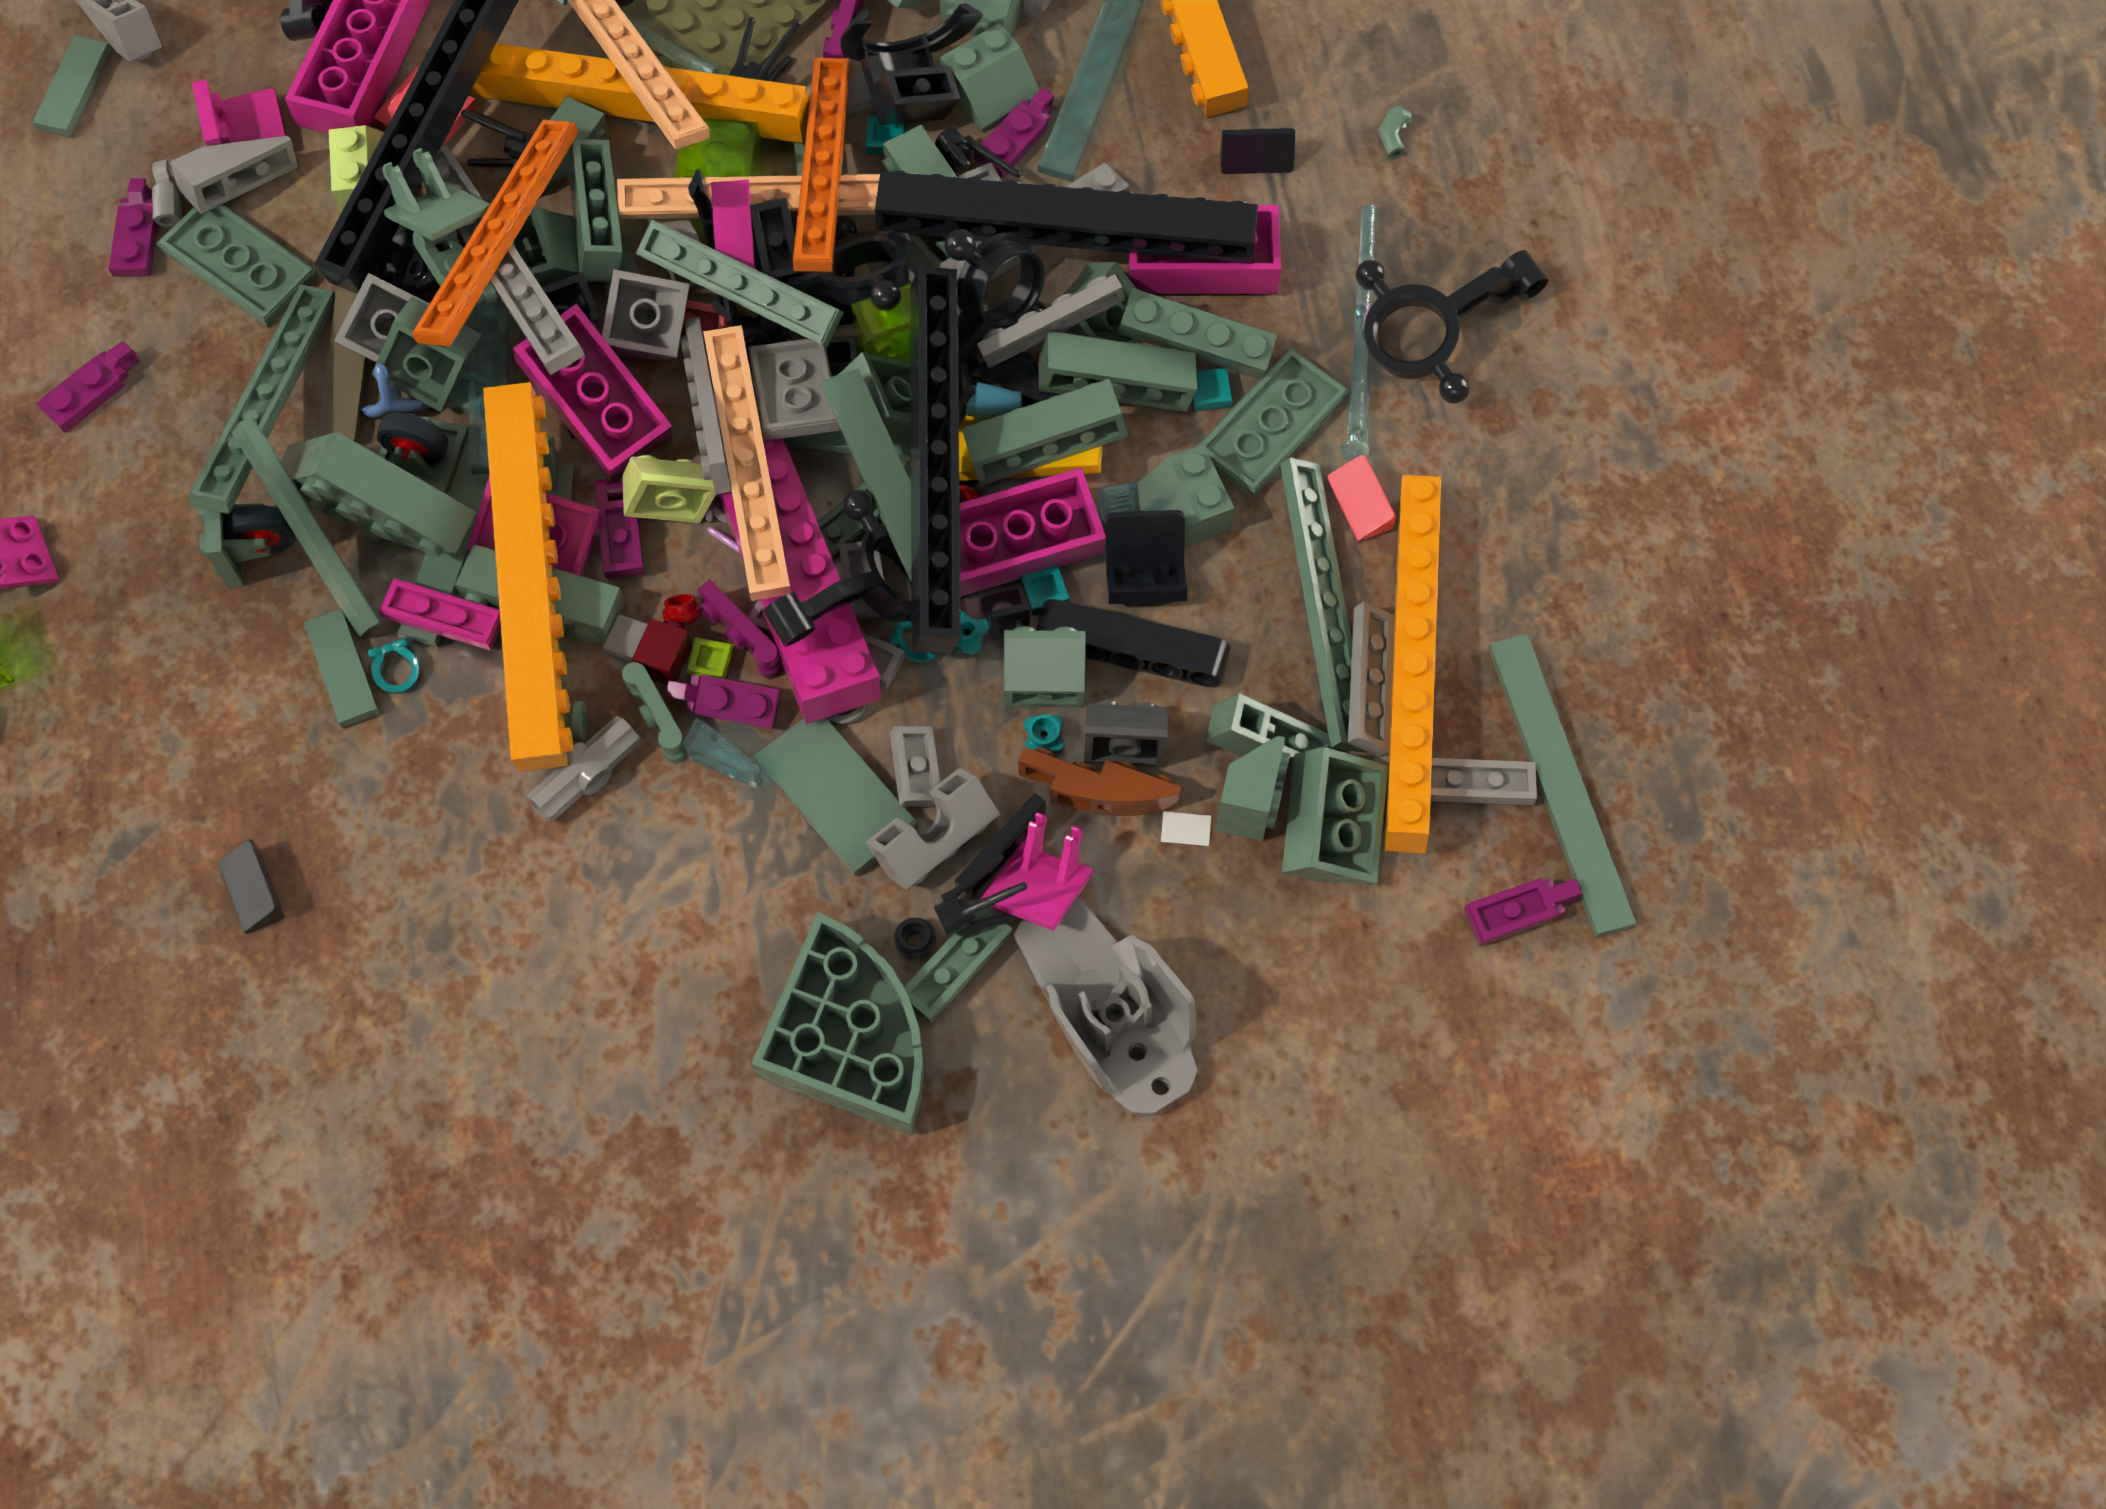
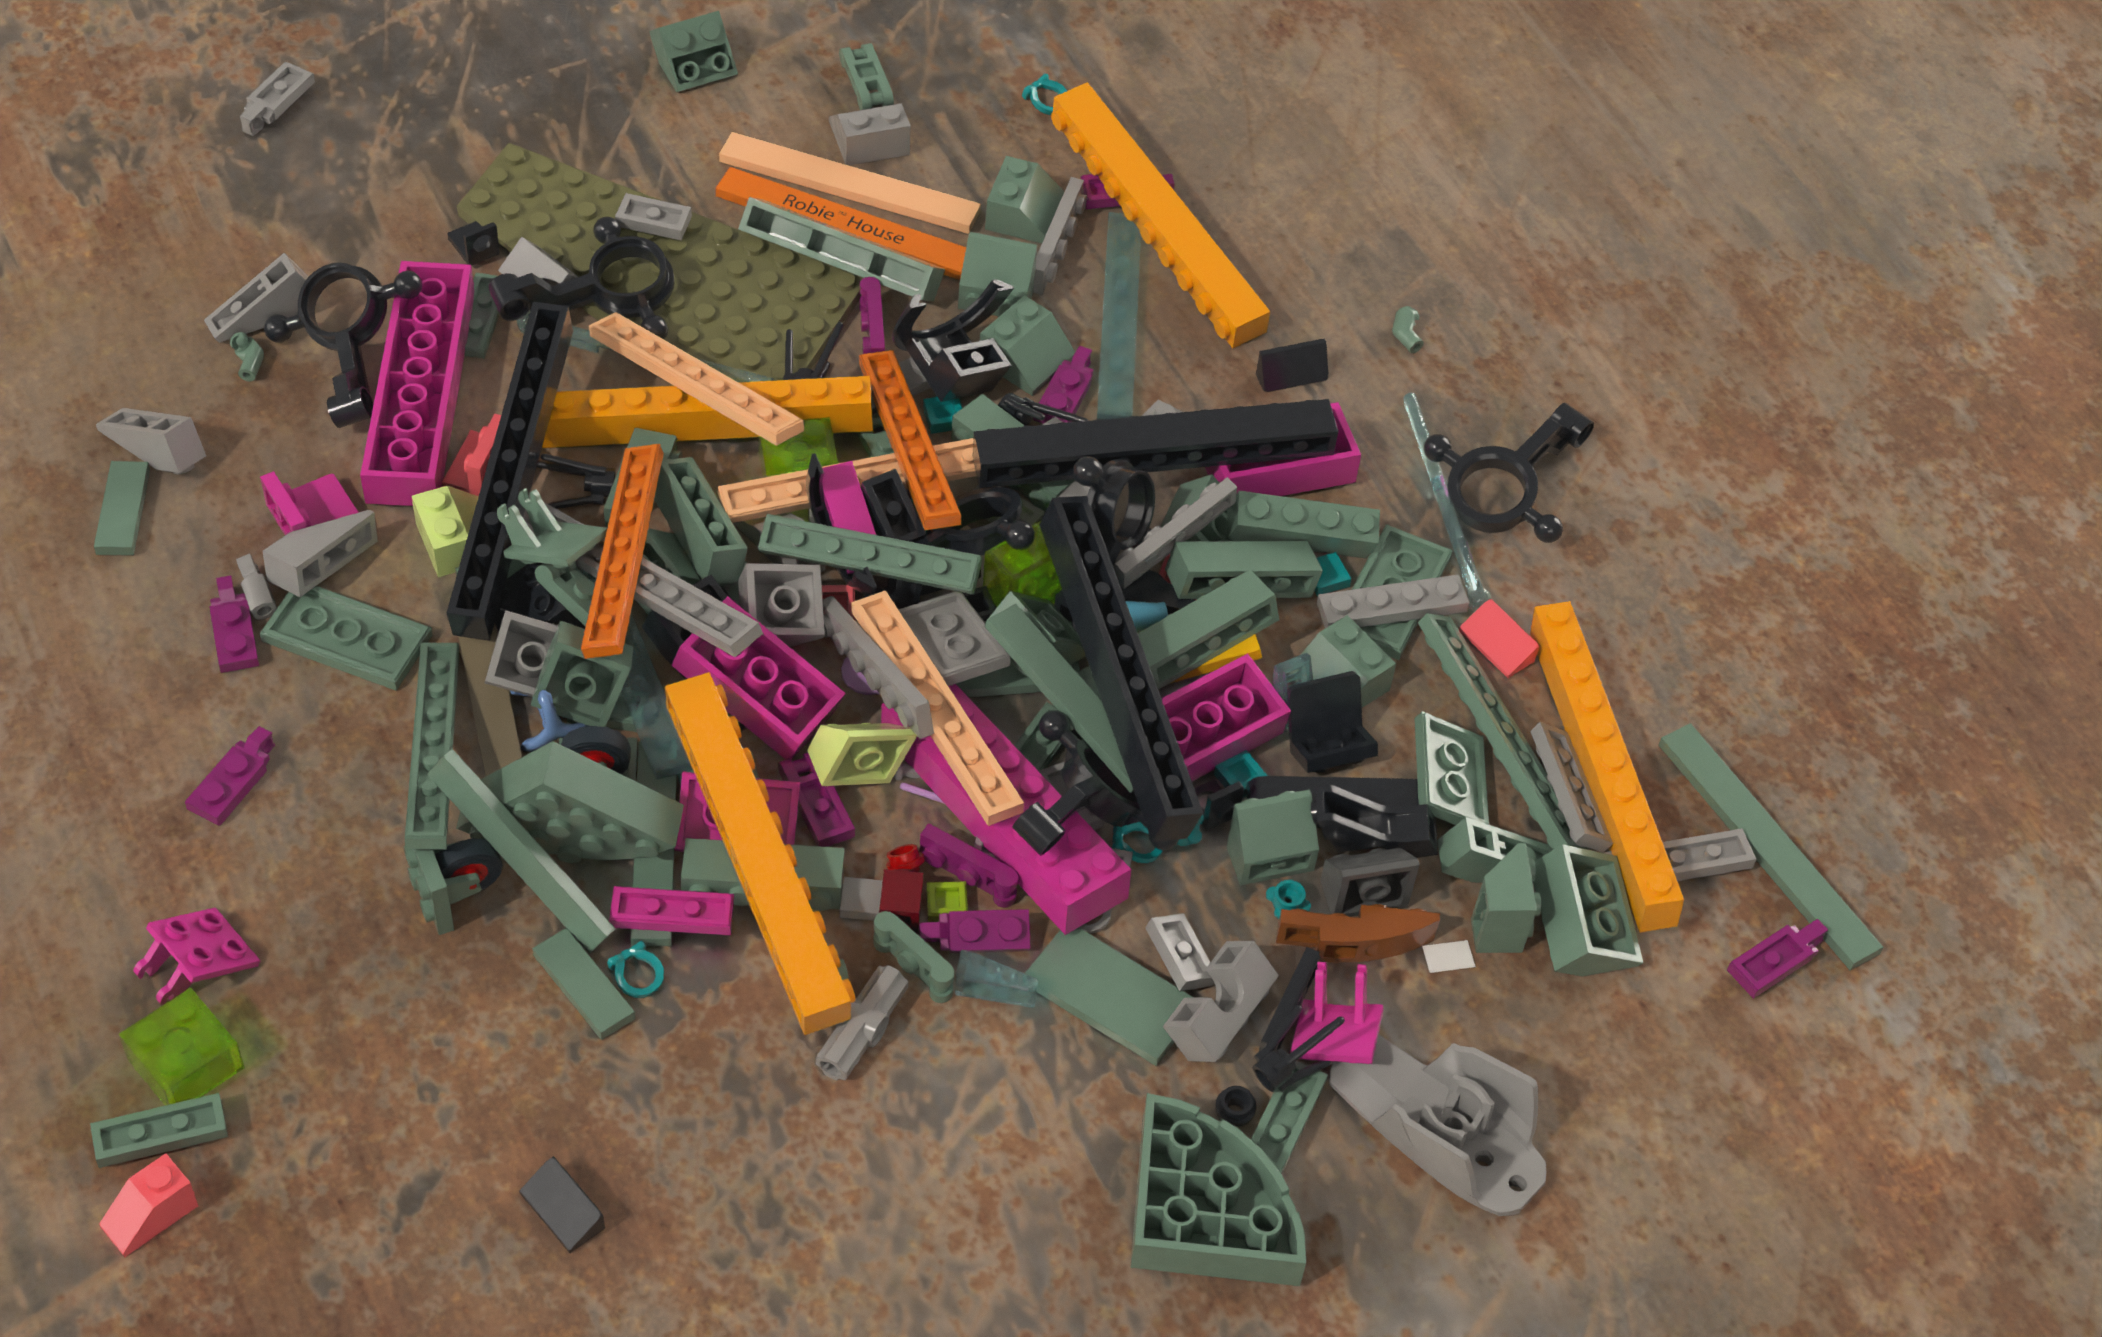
camera: 20 degrees left, 15 degrees down
none -> black arch [1311,784,1438,858]
none -> light grey plate [1316,574,1469,628]
none -> sand green tile [1414,711,1489,825]

